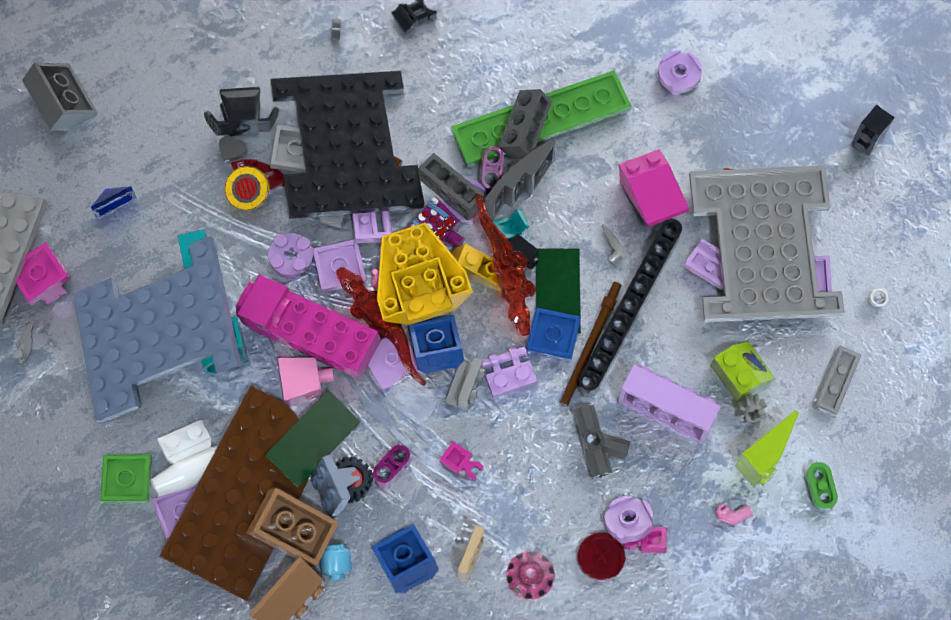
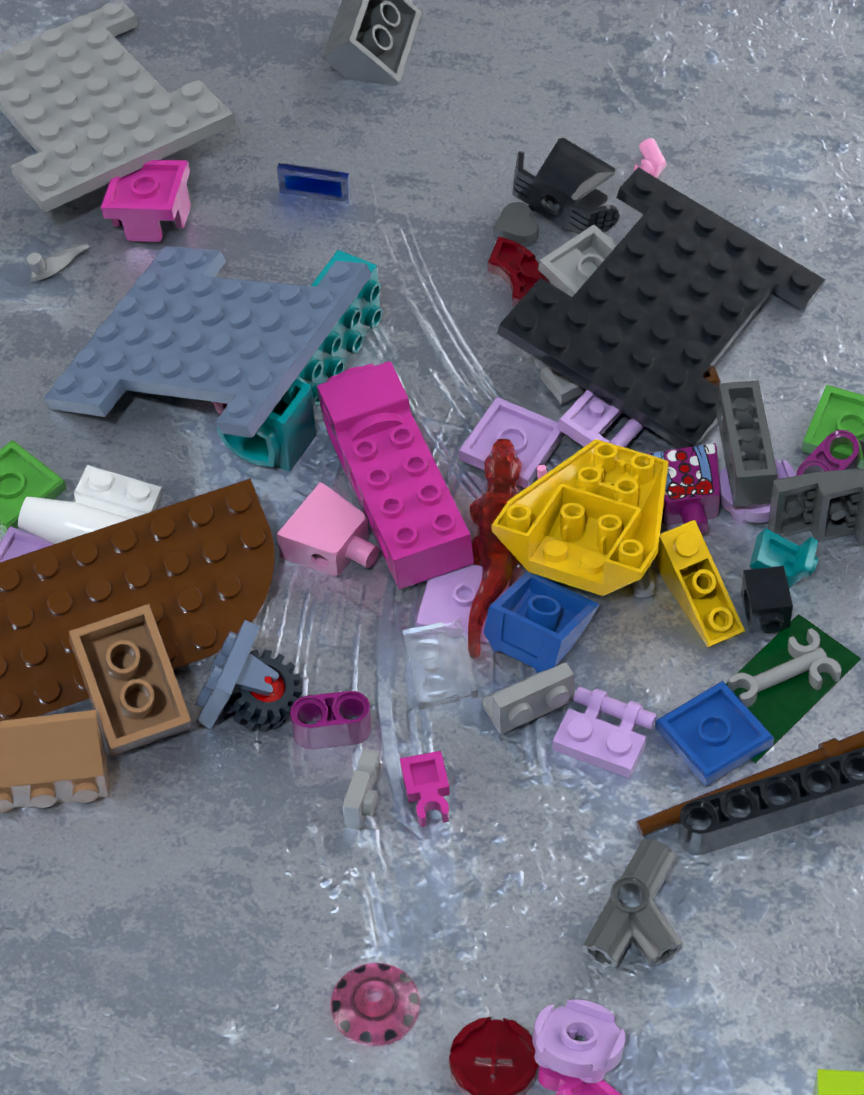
camera: 45 degrees right, 15 degrees down
tile [224,166,270,211] -> none
dark green piece [265,390,360,488] -> none
lavender plate [268,233,314,278] -> none
medium azure head [320,544,352,580] -> none
dark grey tile [331,18,341,41] -> none
blue slope [371,524,439,593] -> none
tan tile [458,525,485,583] -> none
clear red animal [475,193,536,336] -> none
lavender brick [618,365,721,444] -> none
none -> light grey plate [342,748,381,830]
none -> bright pink arm [634,138,666,178]
none -> light grey bar [728,628,841,707]

